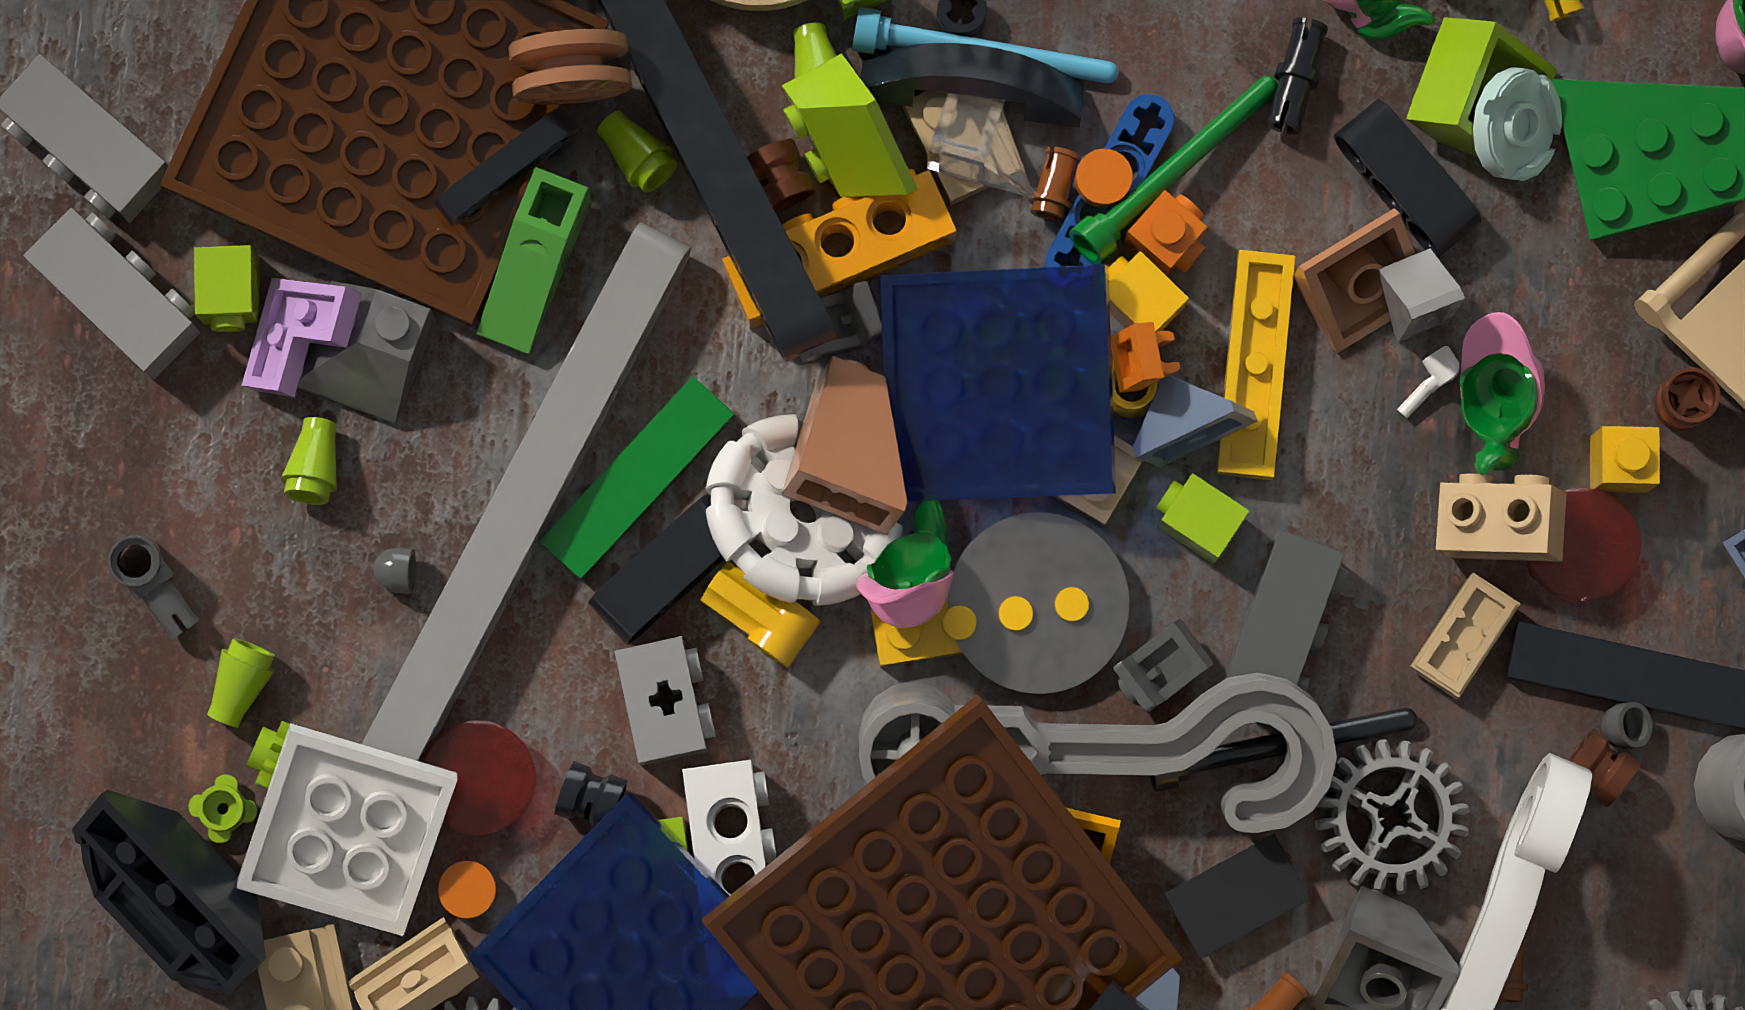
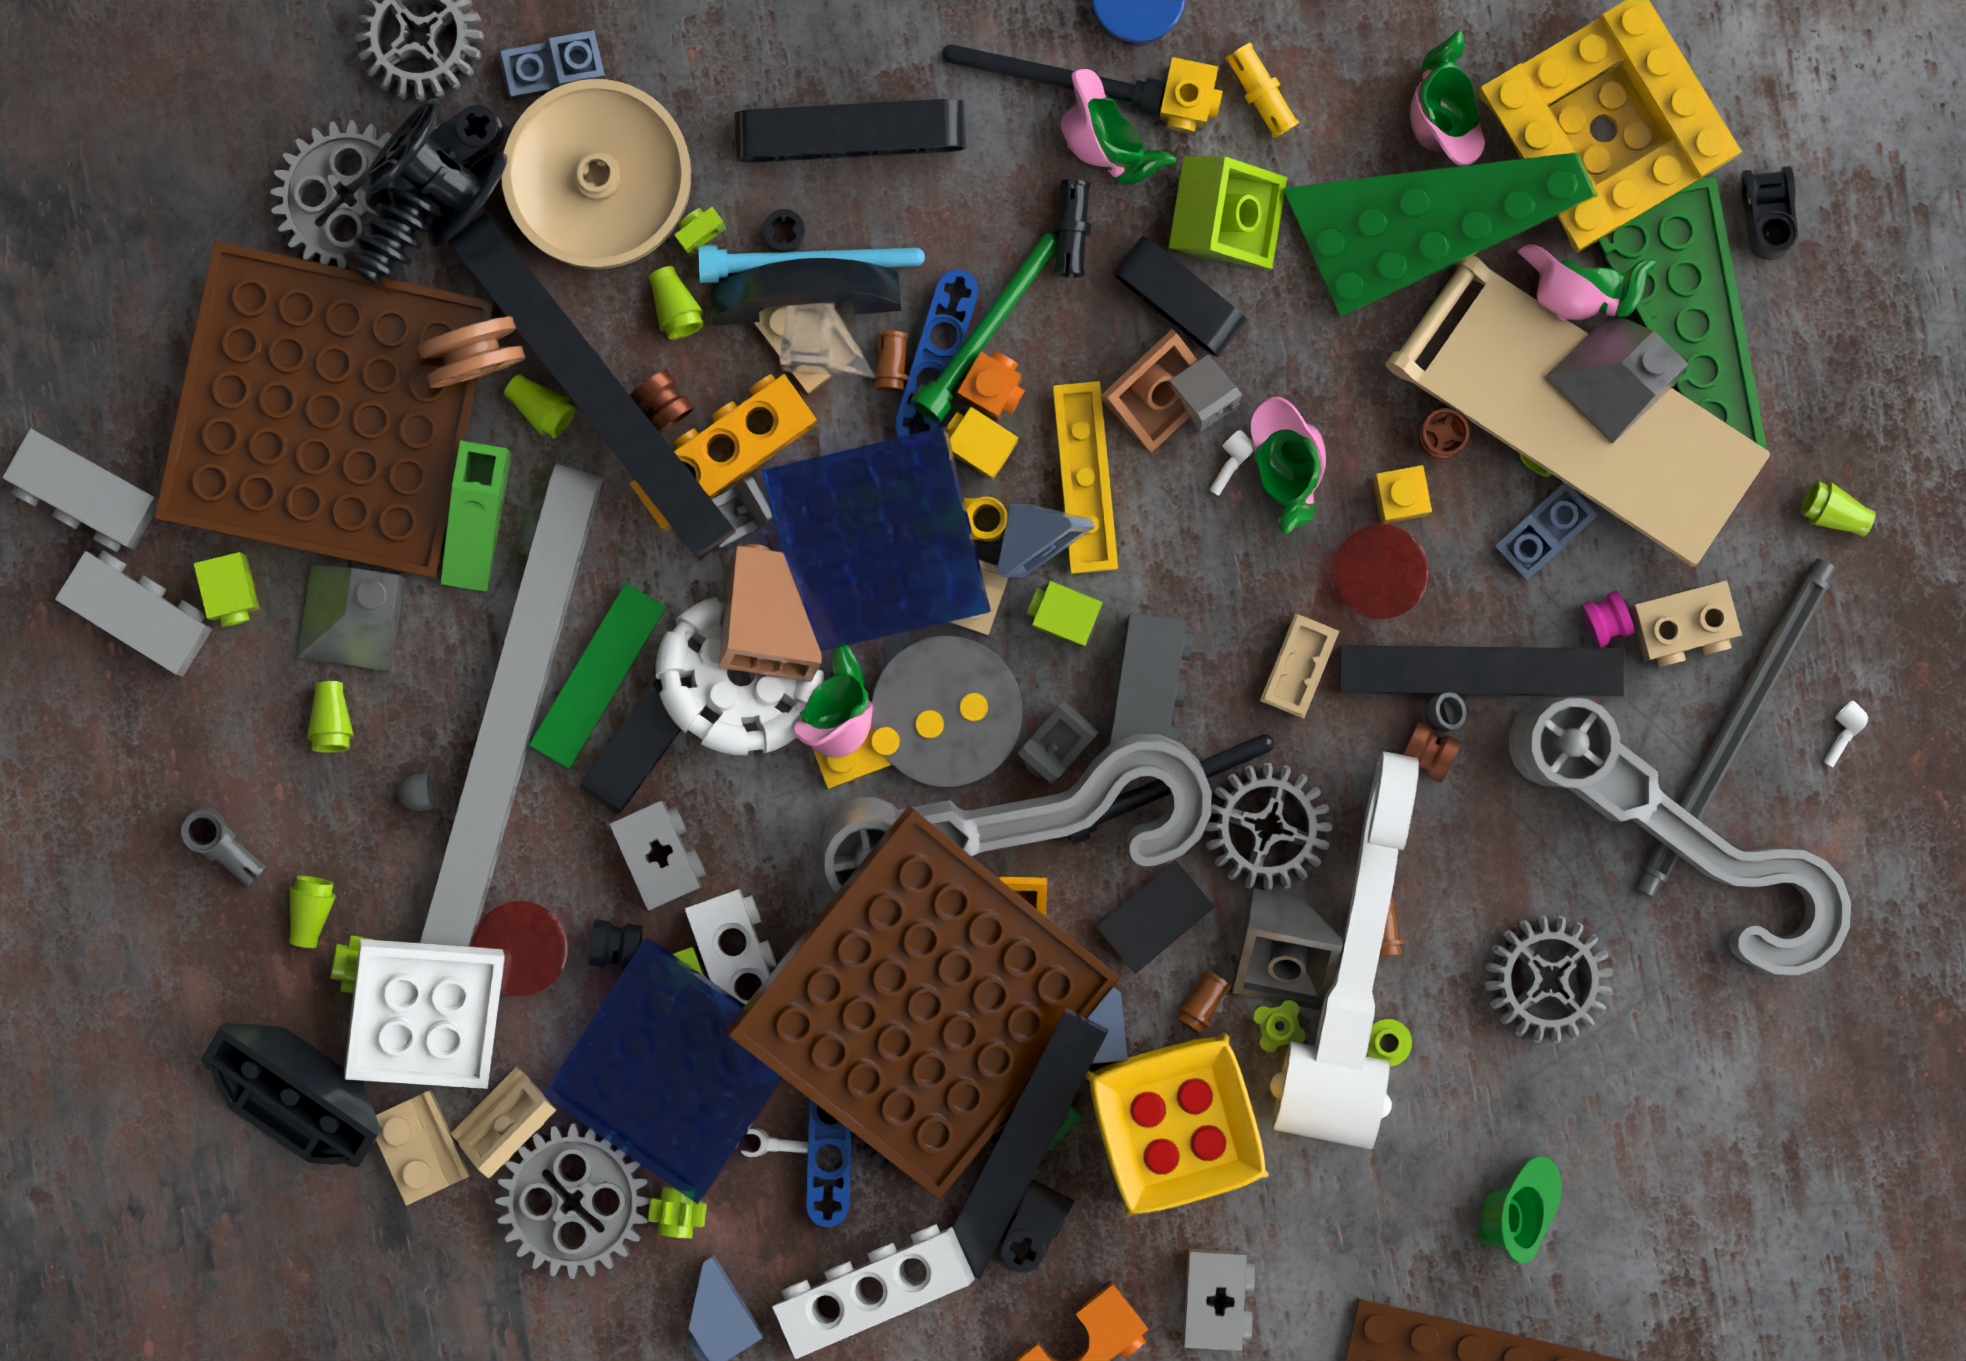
camera: 10 degrees left, 5 degrees up
lime plate [189,775,258,843] -> none
lavender plate [242,278,362,397] -> none
black beam [434,105,581,226] -> none
orange tile [438,861,497,919] -> none
yellow piece [700,561,821,668] -> none
lime slope [782,53,918,197] -> none
orange tile [1075,149,1133,208] -> none
orange tile [1109,322,1180,393] -> none
tan brick [1436,474,1567,561] -> none
light aqua tile [1473,67,1562,181] -> none

